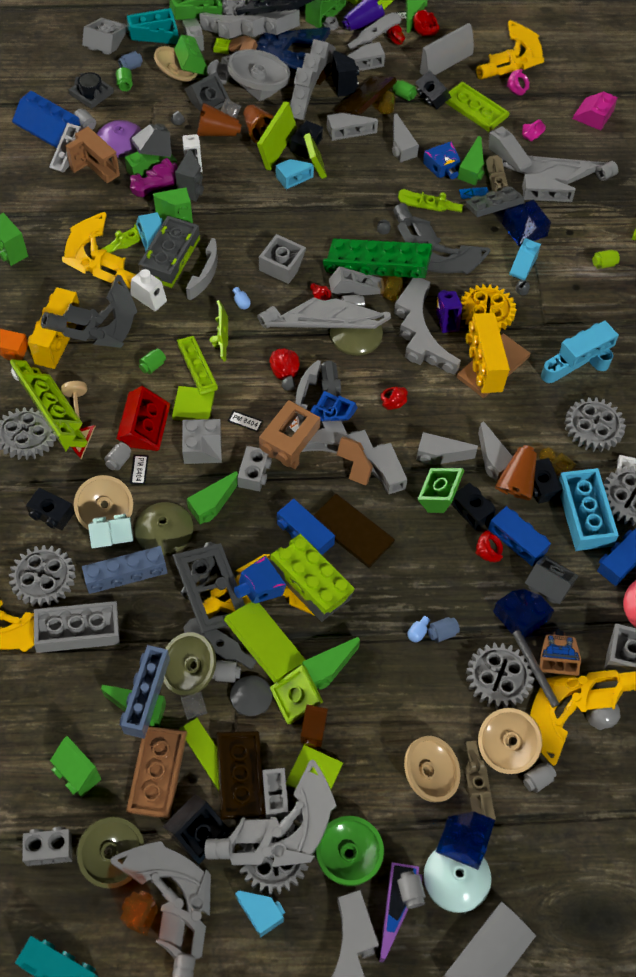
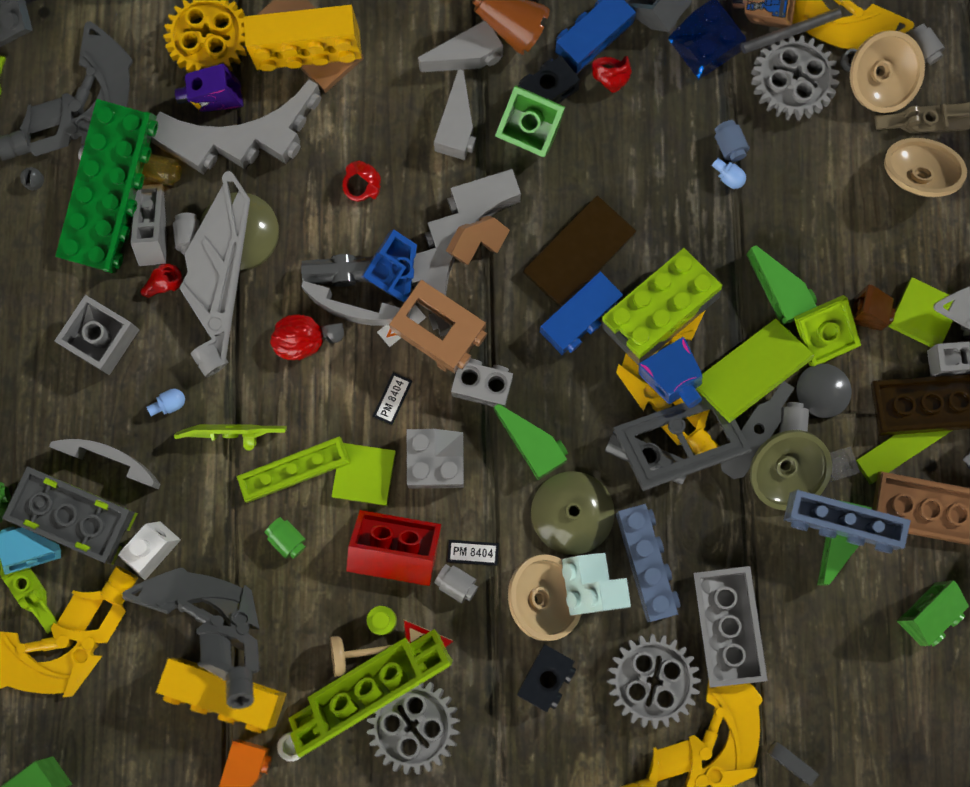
camera: 85 degrees left, 20 degrees up
none -> lime brick [367,606,397,635]

